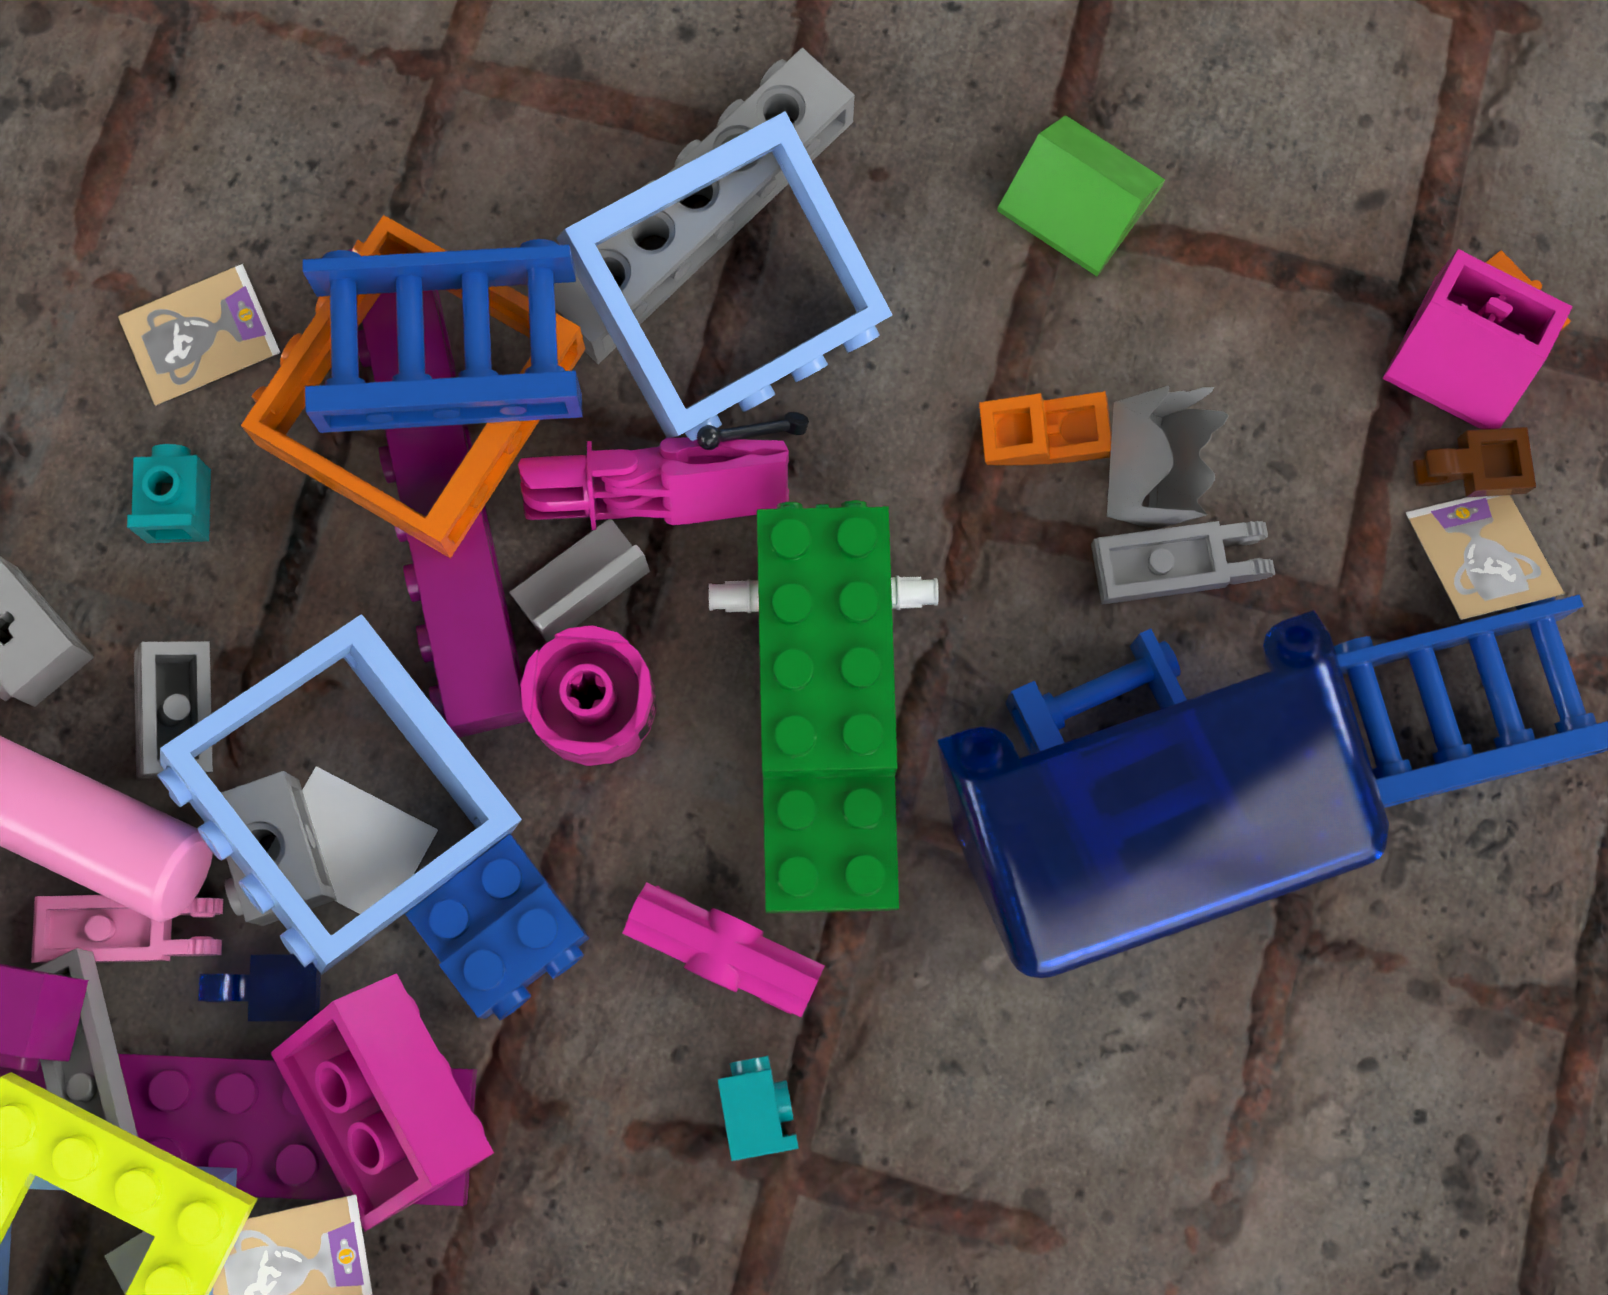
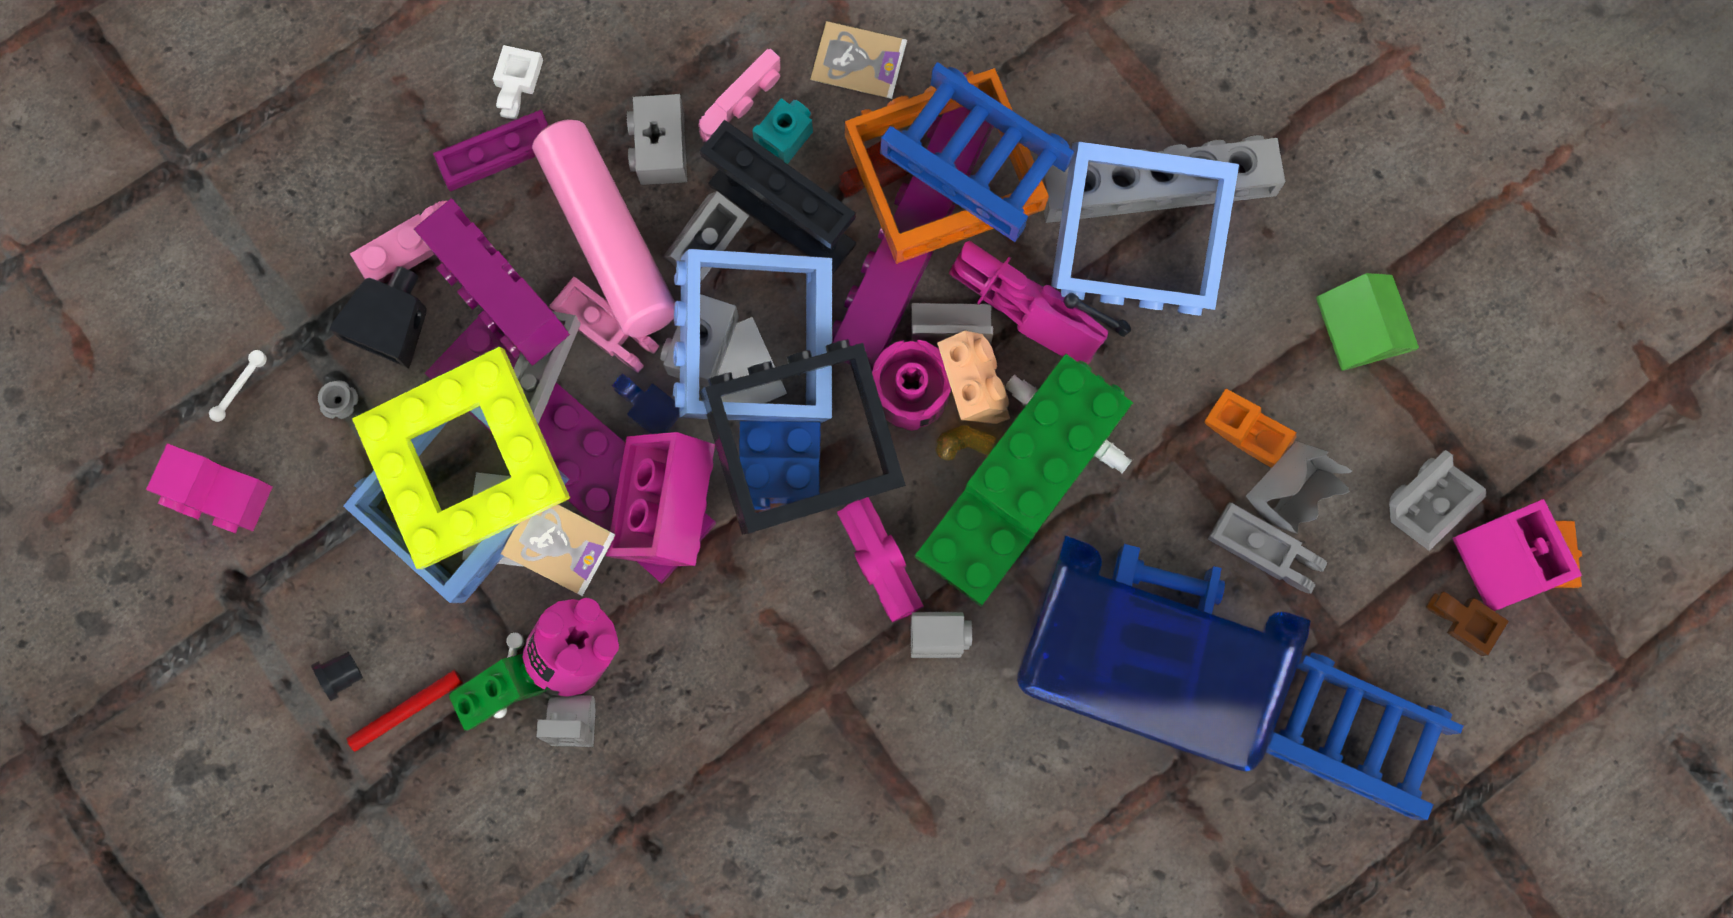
camera: 40 degrees right, 0 degrees up
teal brick [718,1056,799,1161] -> none
sticker [1406,495,1565,620] -> none
none -> bright pink hinge [698,48,780,142]
none -> black fence [699,119,856,274]
none -> black window [699,339,906,535]
none -> clear red plate [838,141,909,198]
none -> light grey brick [910,612,972,658]
none -> clear yellow arm [935,425,996,461]
none -> light nougat plate [937,331,1010,424]
none -> light grey bracket [1389,450,1486,551]

